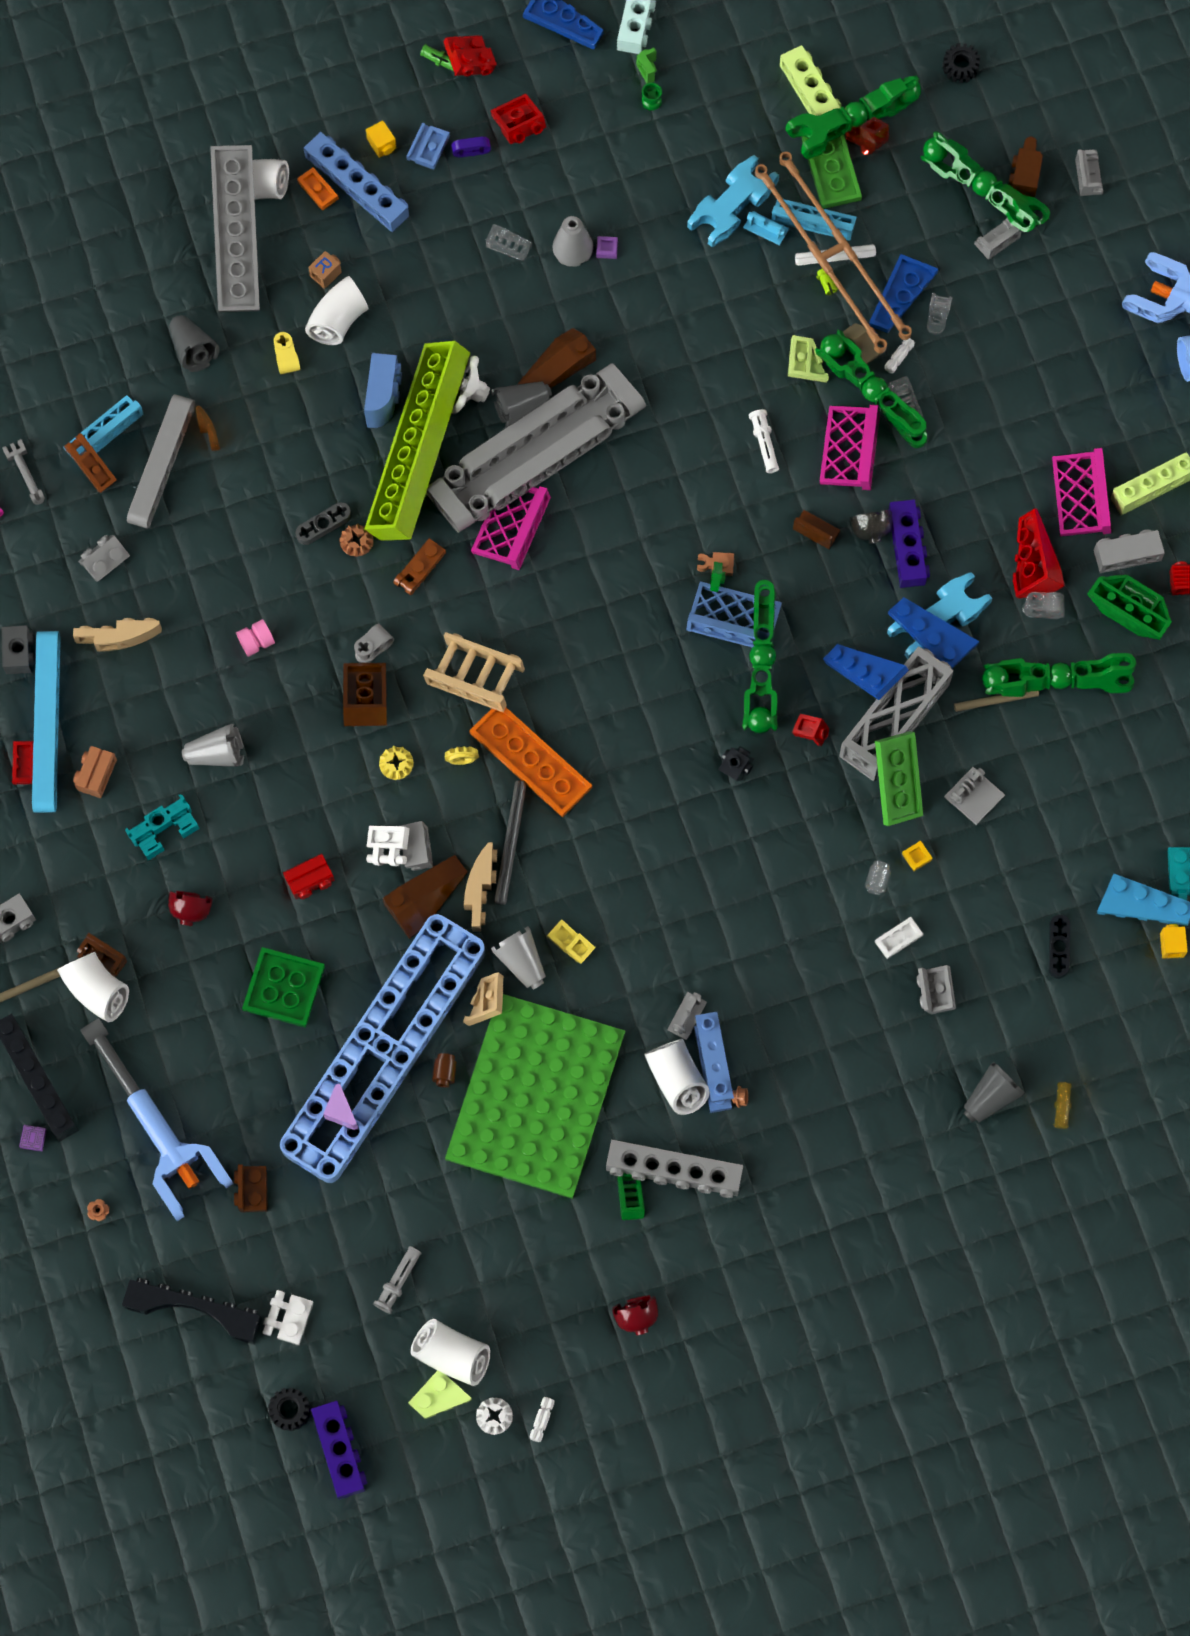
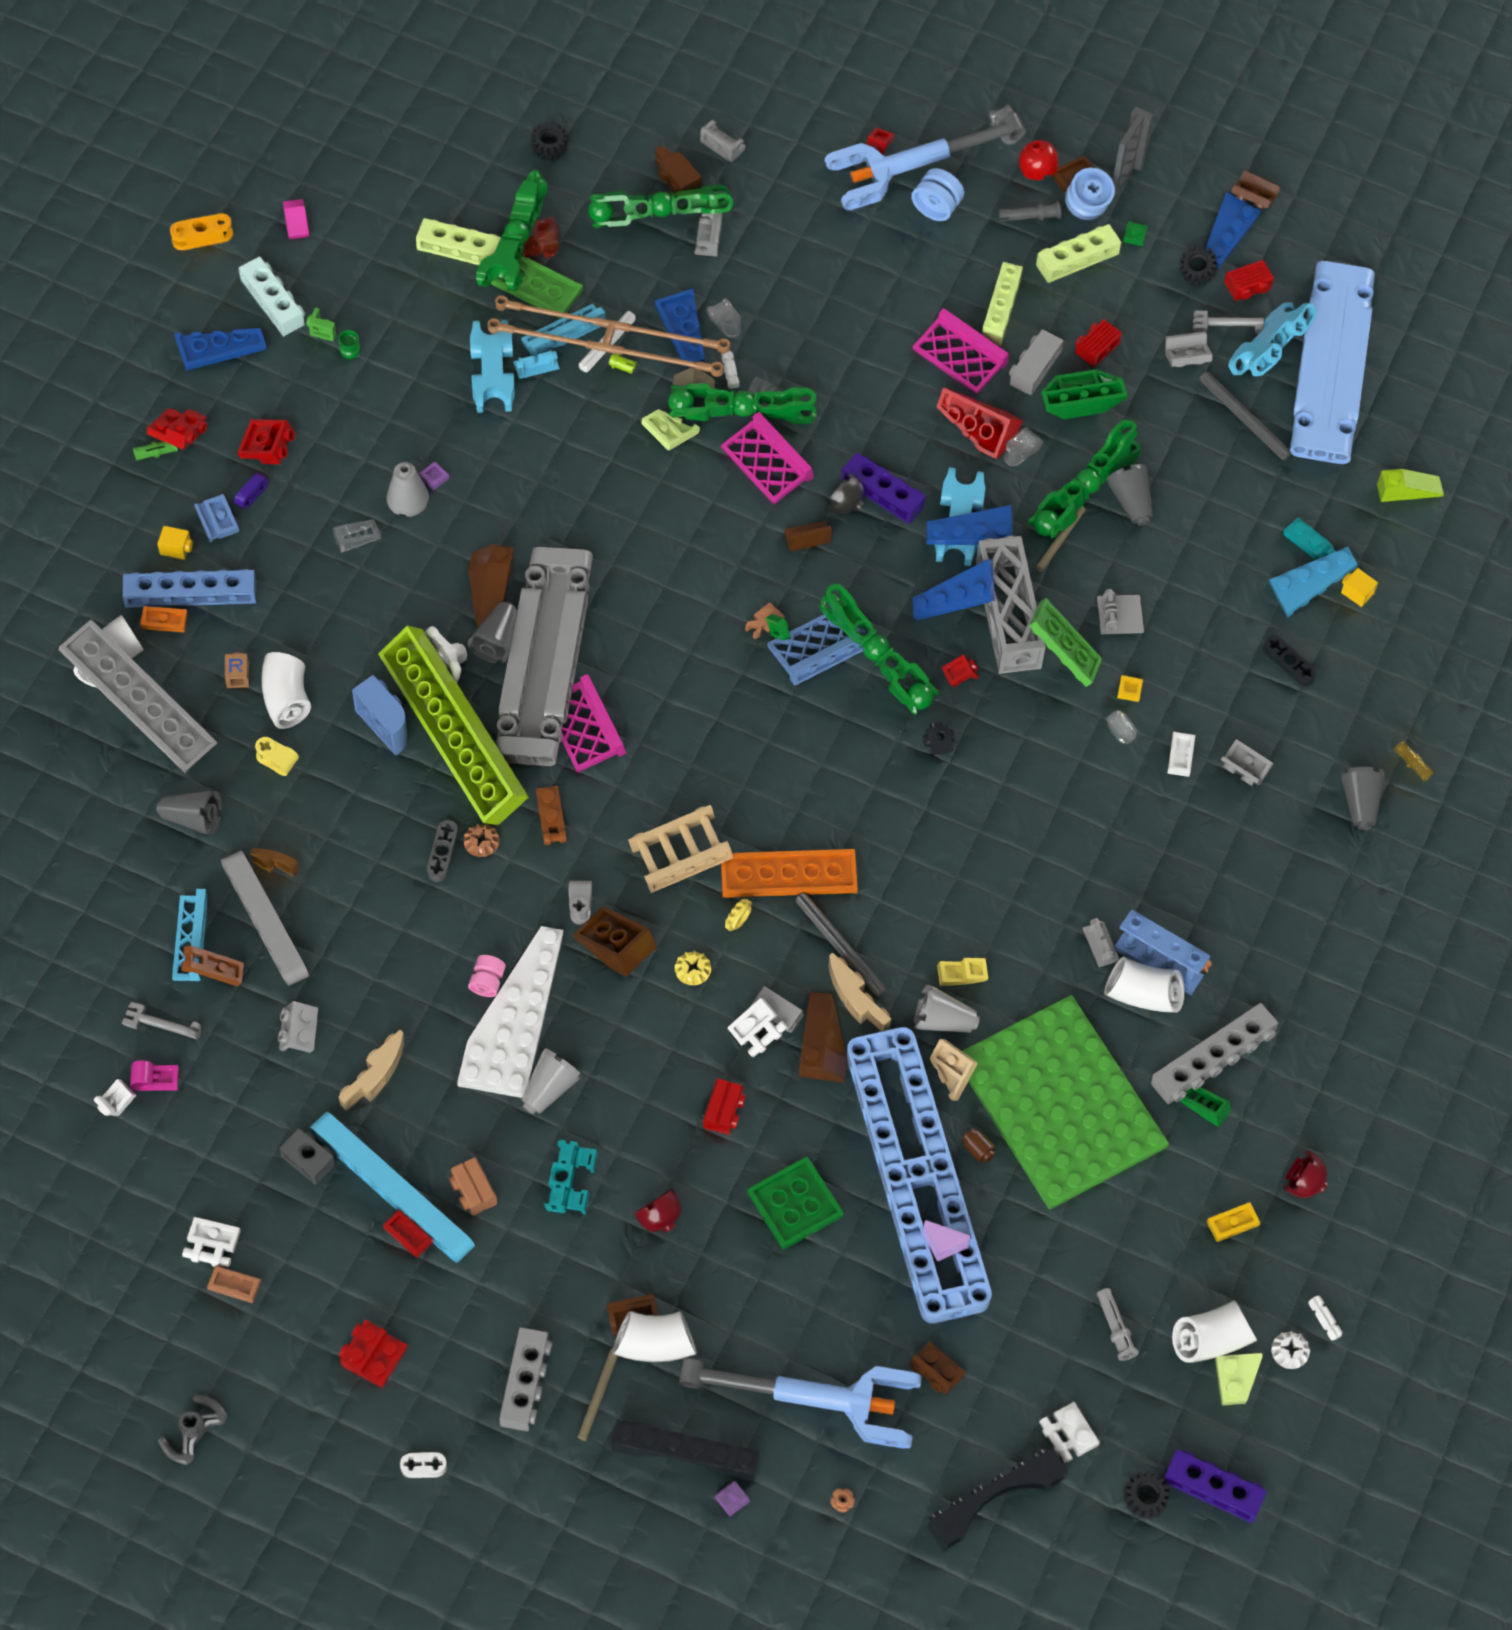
camera: 50 degrees left, 10 degrees down
white pin [749,409,779,473] -> none
none -> white wing [457,926,564,1098]
none -> dark grey cone [1107,464,1153,526]
none -> yellow plate [1207,1202,1260,1242]

